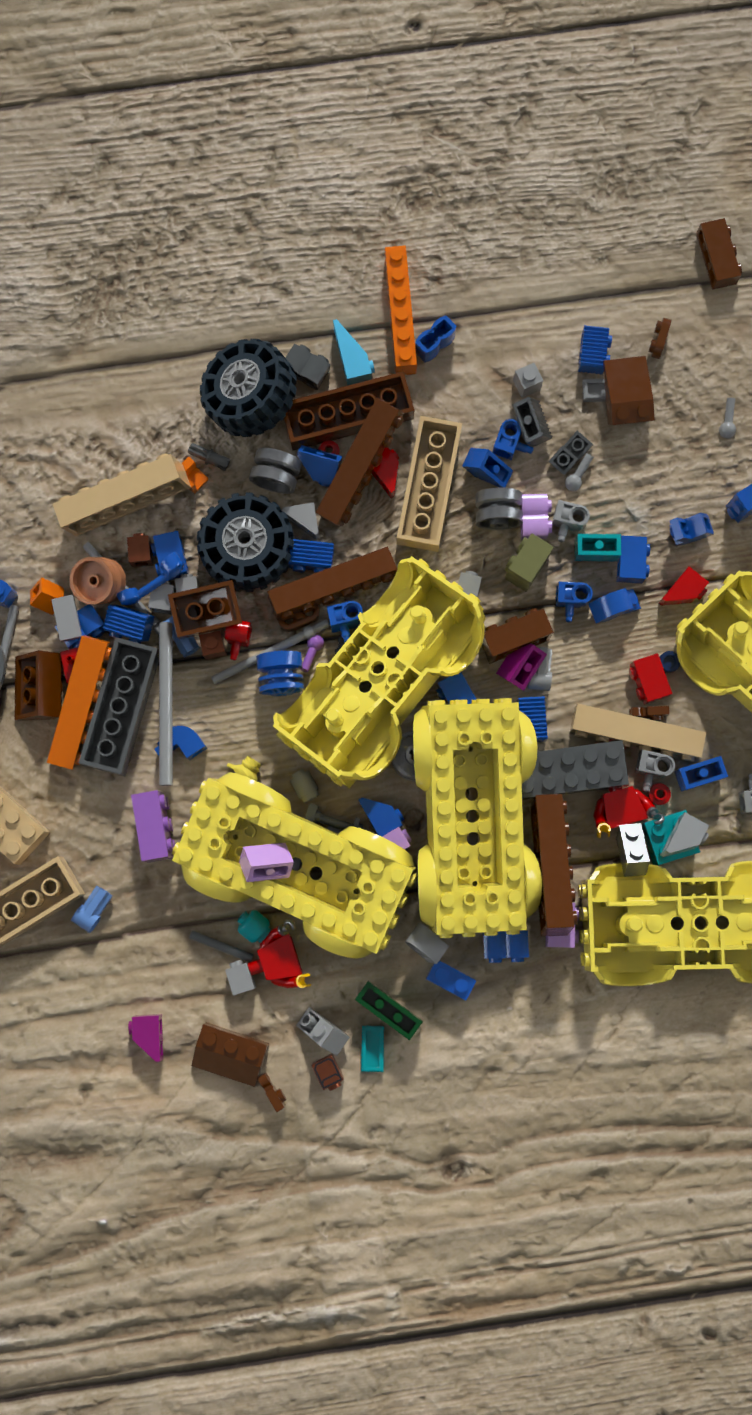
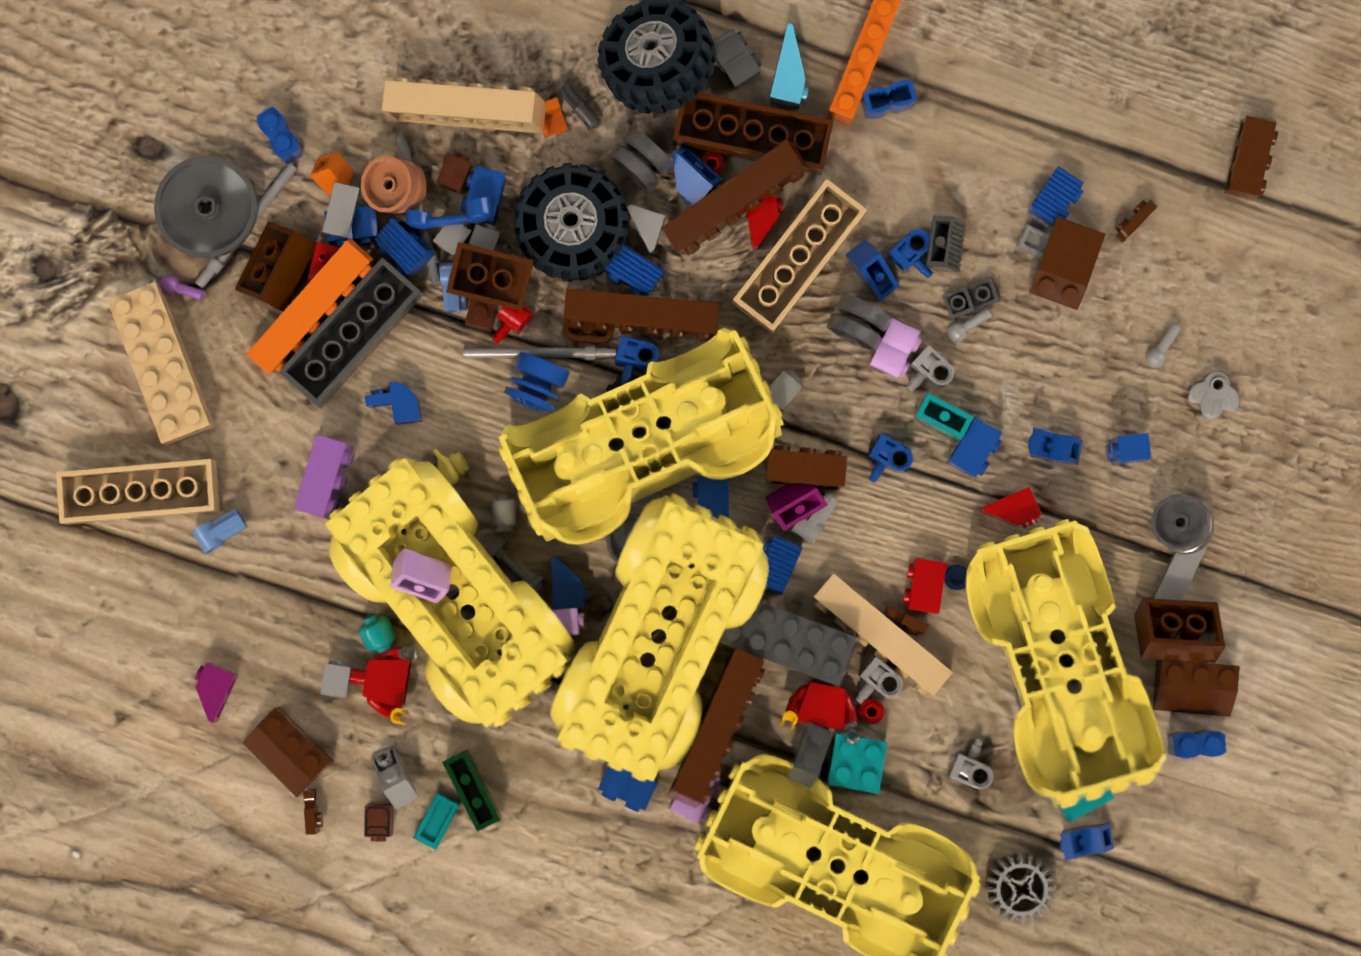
camera: 25 degrees right, 5 degrees up
light grey piece [159,622,173,786] -> none
dark grey bar [189,930,254,962] -> none
medium lavender bar [300,634,324,673] -> none
light grey piece [405,923,449,964] -> none
blue brick [426,960,476,1001] -> none
olive brick [504,533,554,592] -> none
light grey brick [513,363,543,398] -> none
blue brick [588,588,641,624] -> none
light grey slope [660,812,709,857] -> none
blue brick [674,756,728,792] -> none

